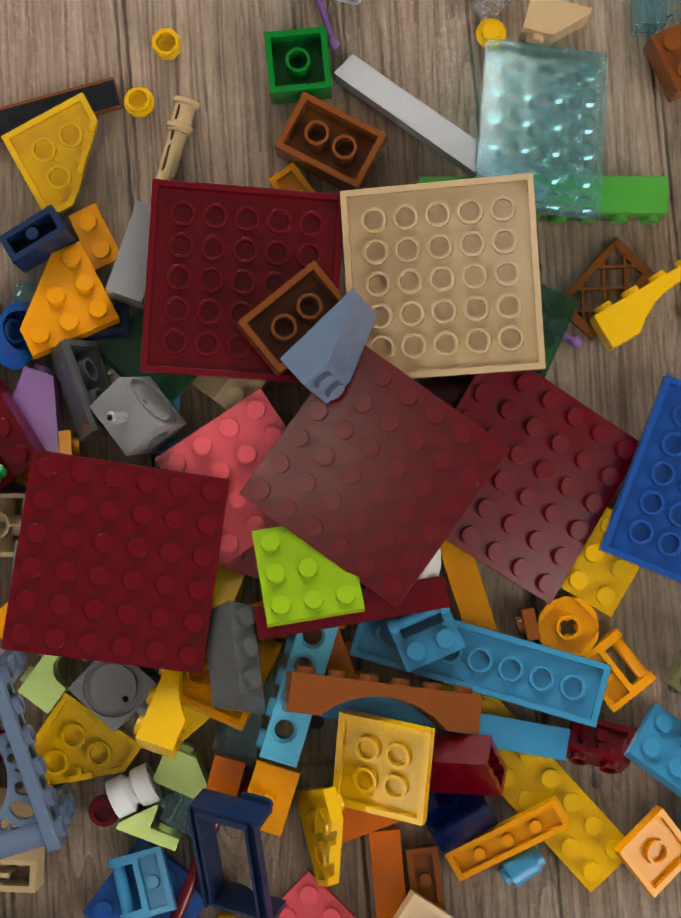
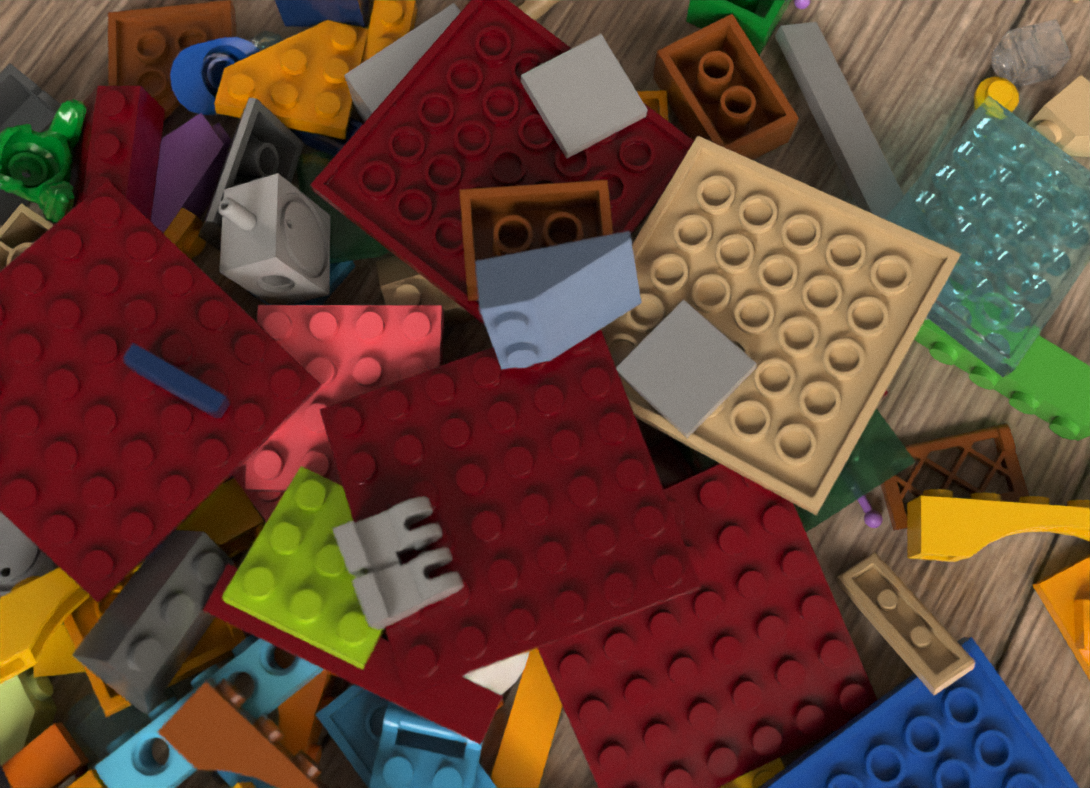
camera: 35 degrees right, 10 degrees down
none -> dark blue tile [123,343,230,419]
none -> light grey legs [333,497,464,630]
none -> light grey tile [521,34,648,159]
none -> light grey tile [616,299,757,438]
none -> tan tile [837,552,975,695]

